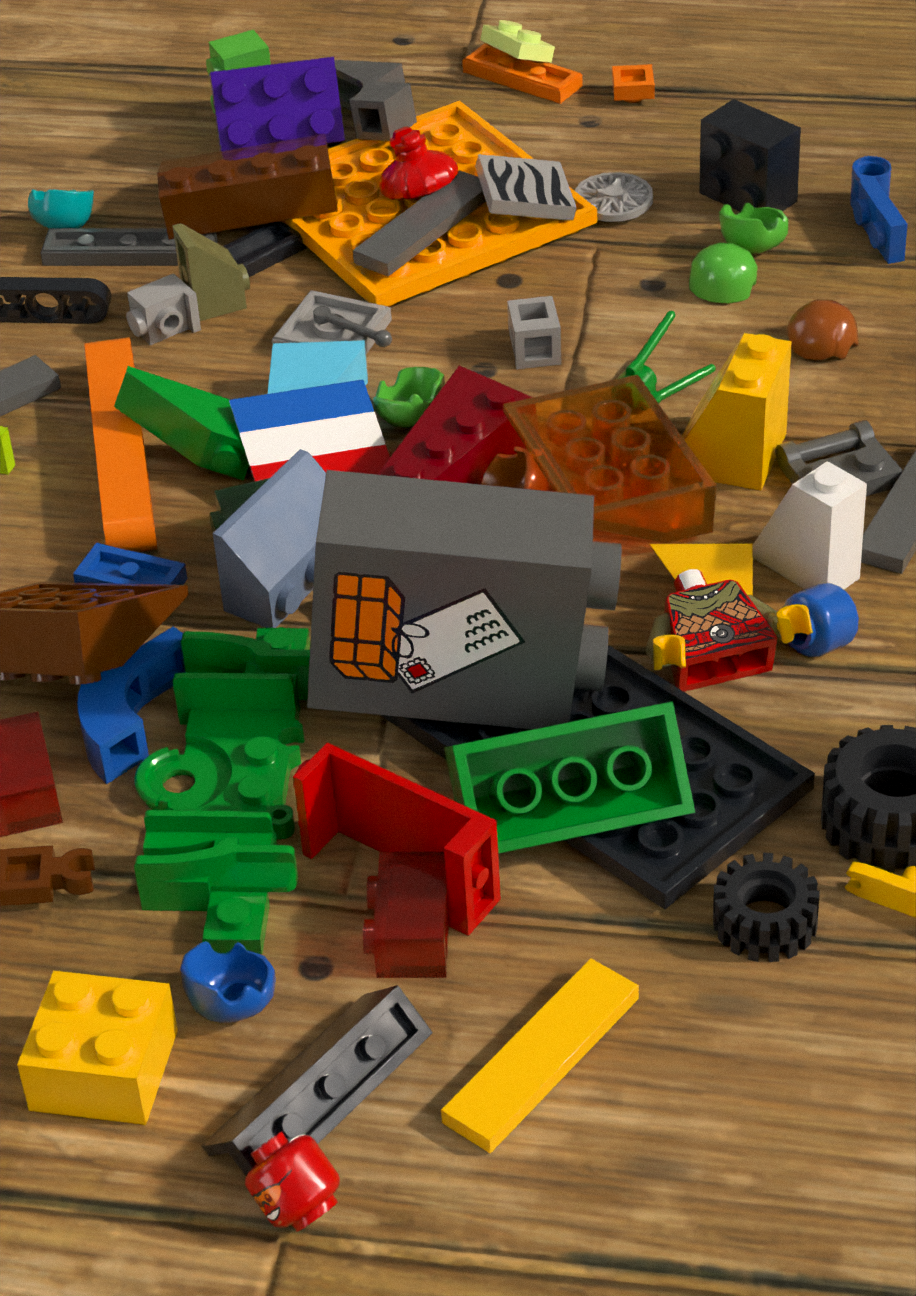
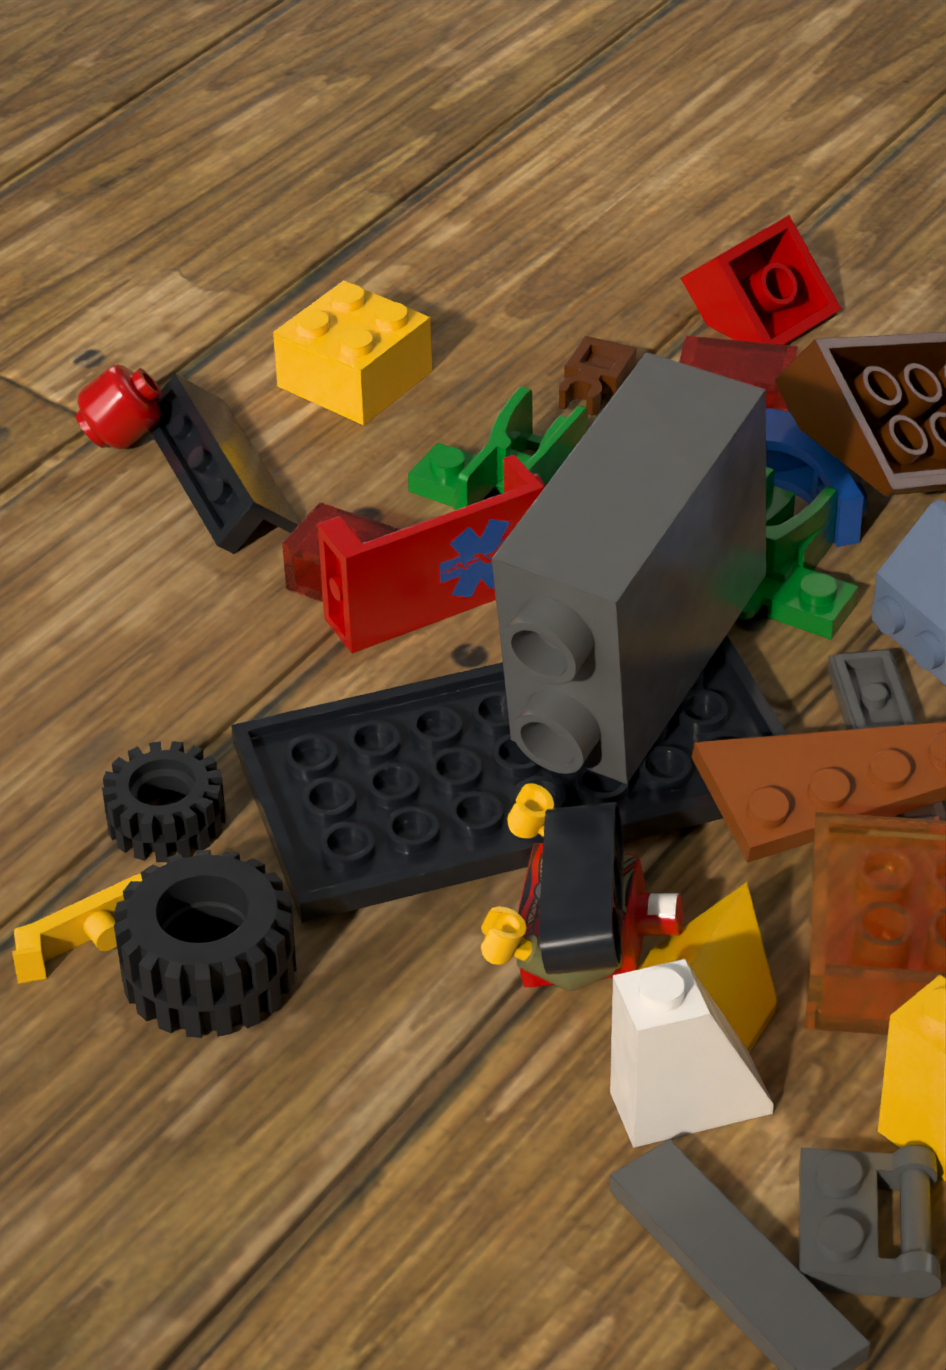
camera: 115 degrees right, 0 degrees up
blue hair [180,941,276,1023] -> none
yellow tile [441,958,639,1154] -> none
green slope [444,701,695,853] -> none
blue head [783,583,859,657] -> none
none -> black beam [539,802,624,975]

